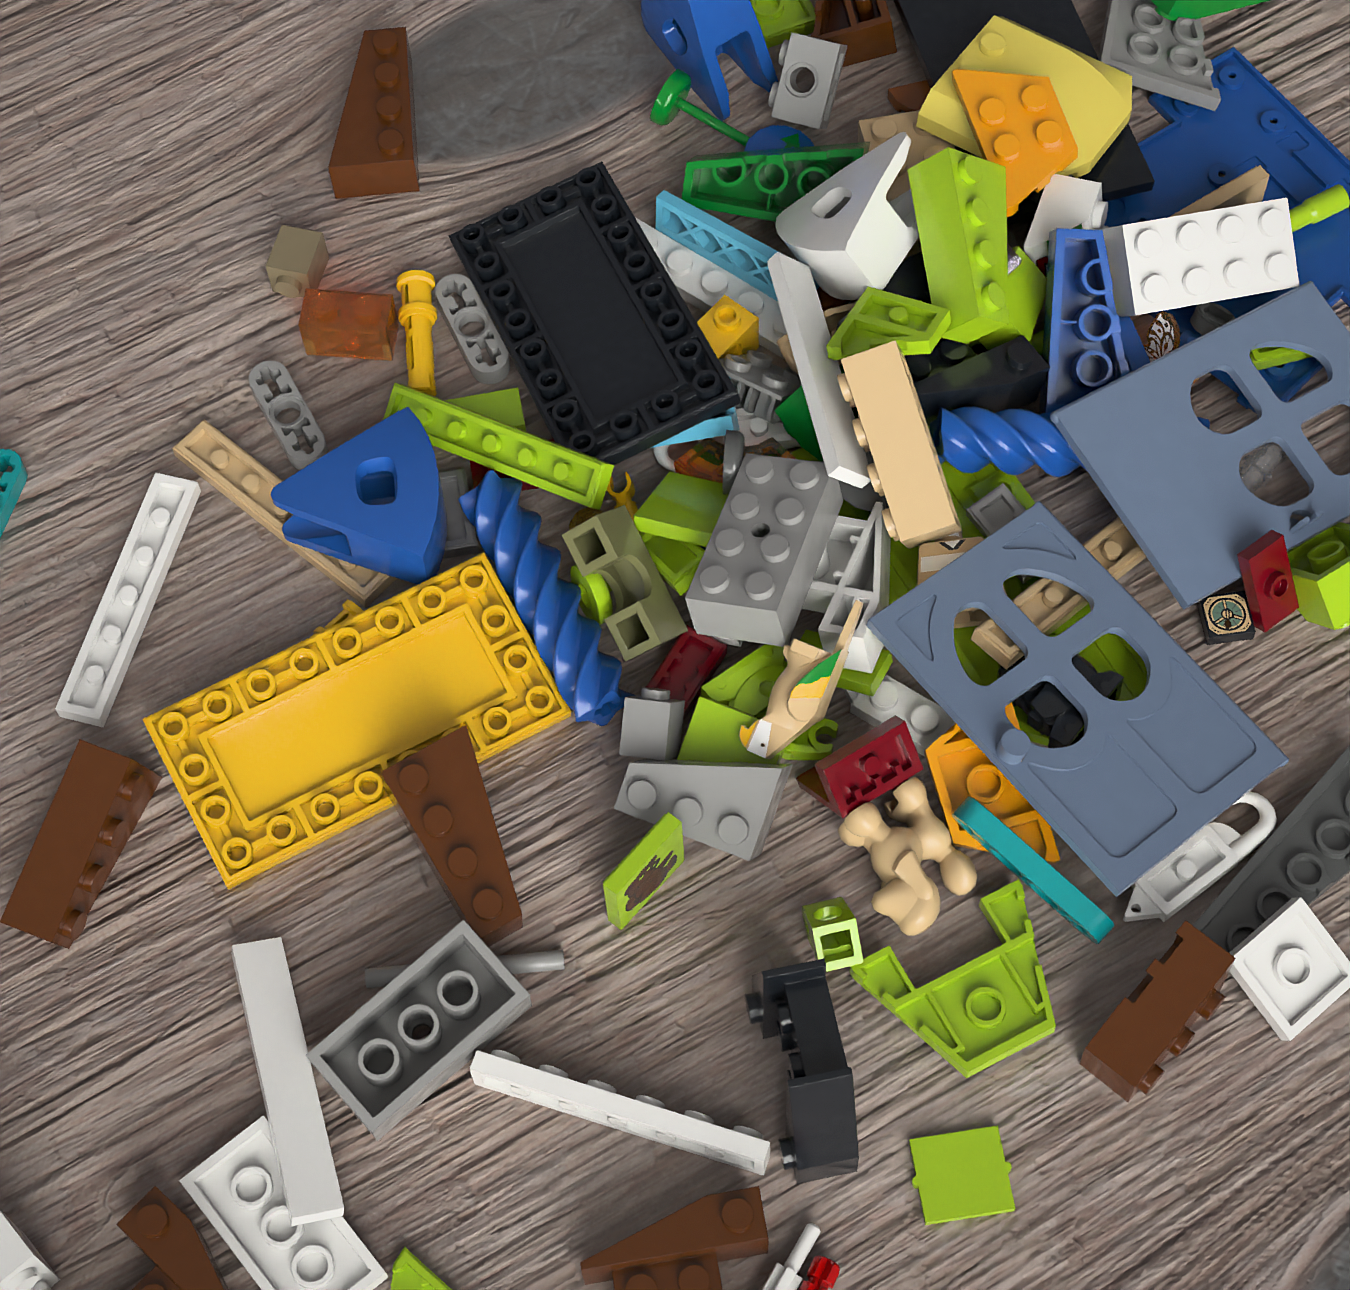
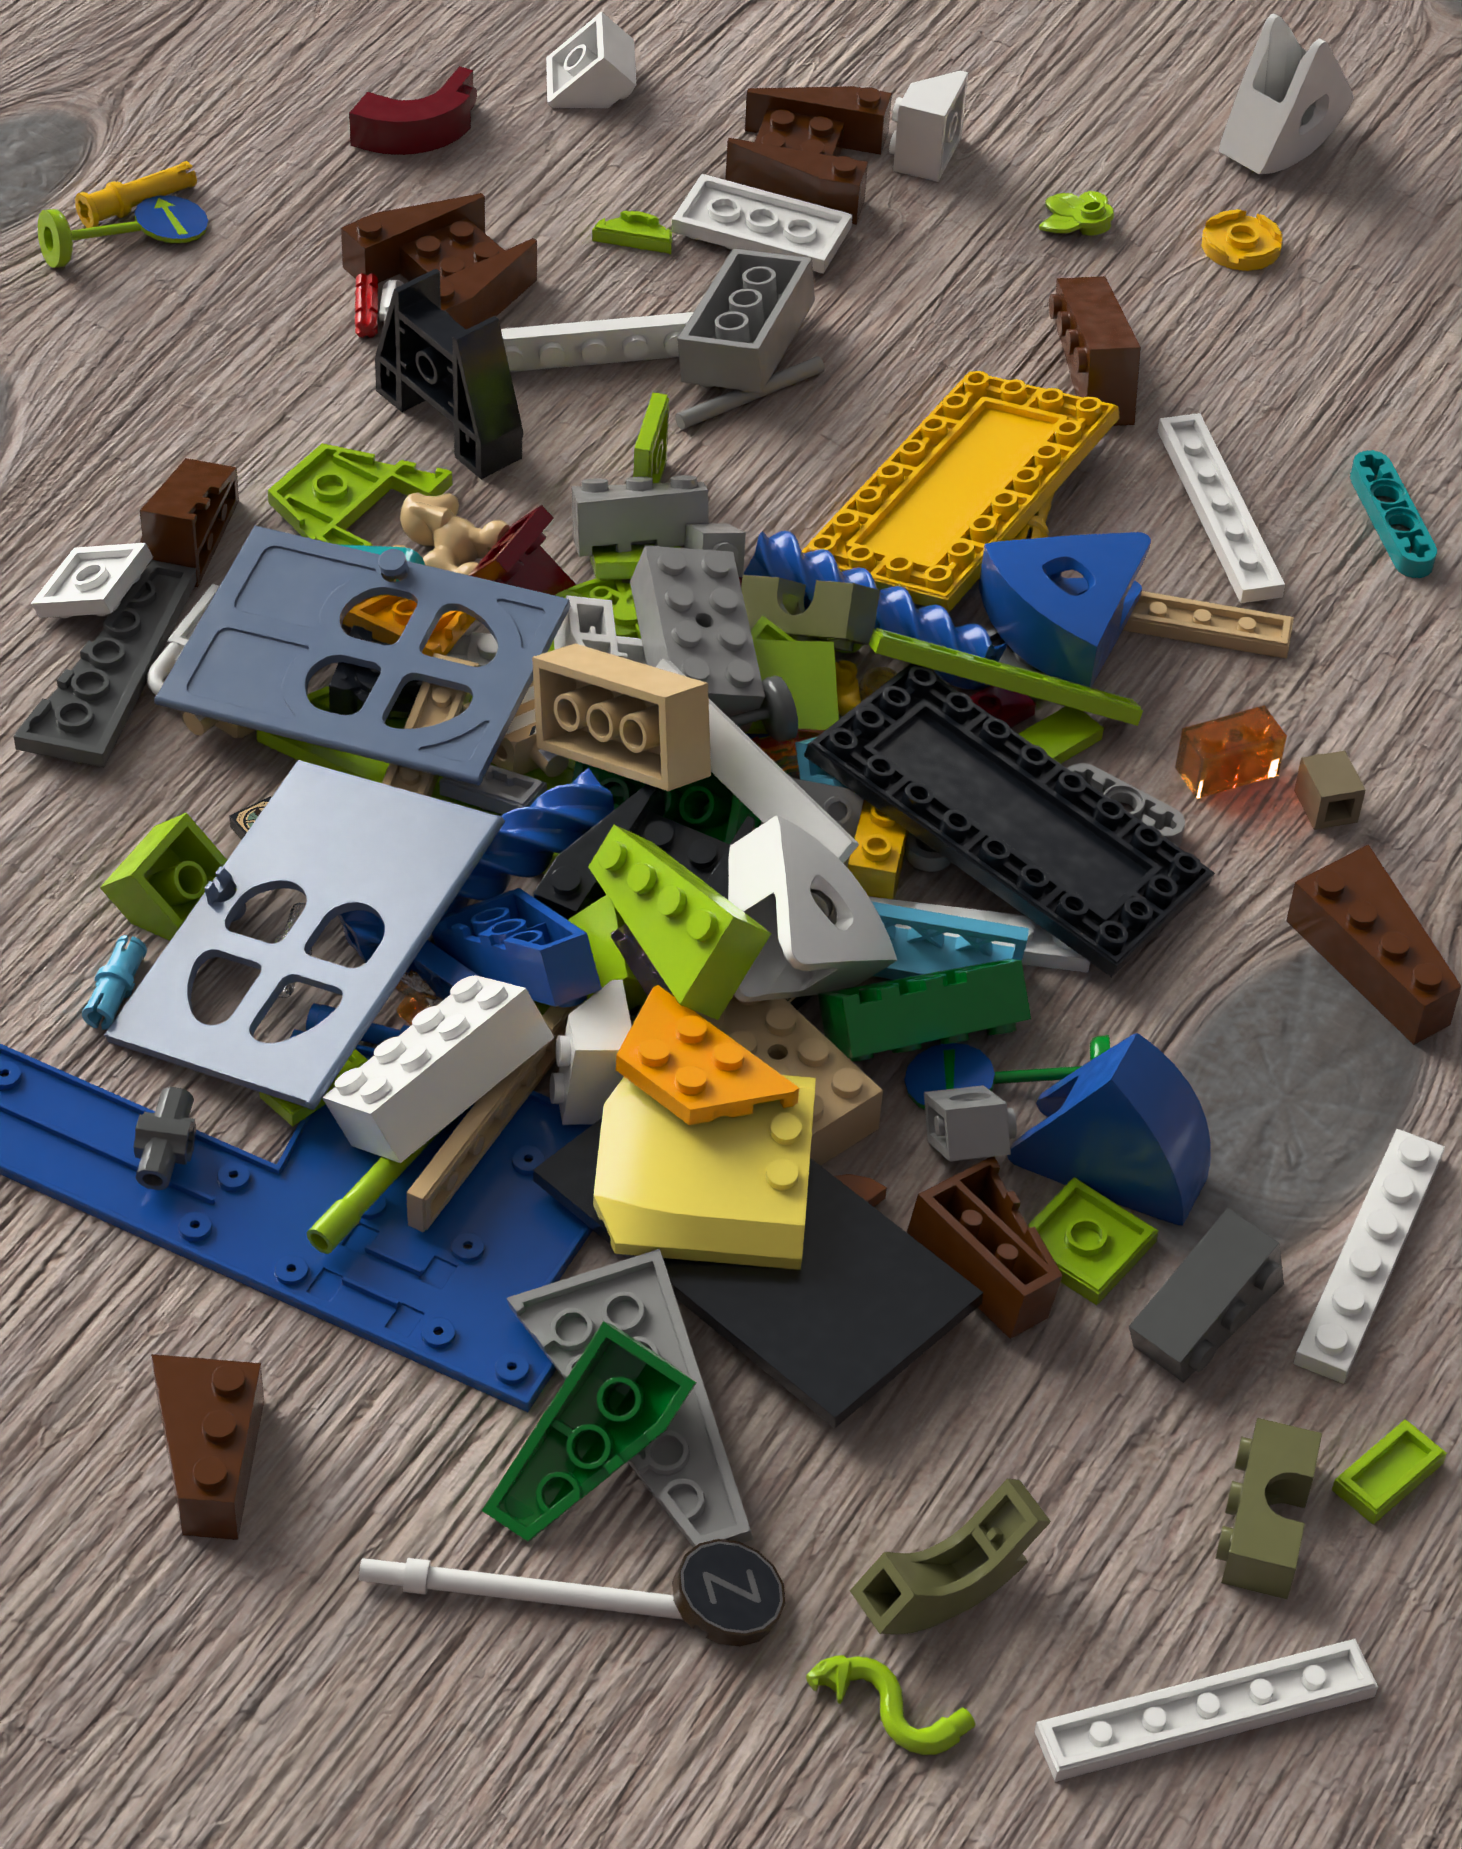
camera: 145 degrees right, 15 degrees down
white tile [231,937,344,1226] -> none
light grey beam [249,360,329,471] -> none
reddish brown wedge [380,725,523,947] -> none
yellow pin [396,270,437,396] -> none
tan animal [739,600,864,759] -> none
lime leg [802,897,864,972] -> none
lime wing [826,286,951,360] -> none
lime piece [909,1126,1015,1225] -> none
dark red plate [1237,530,1299,632] -> none

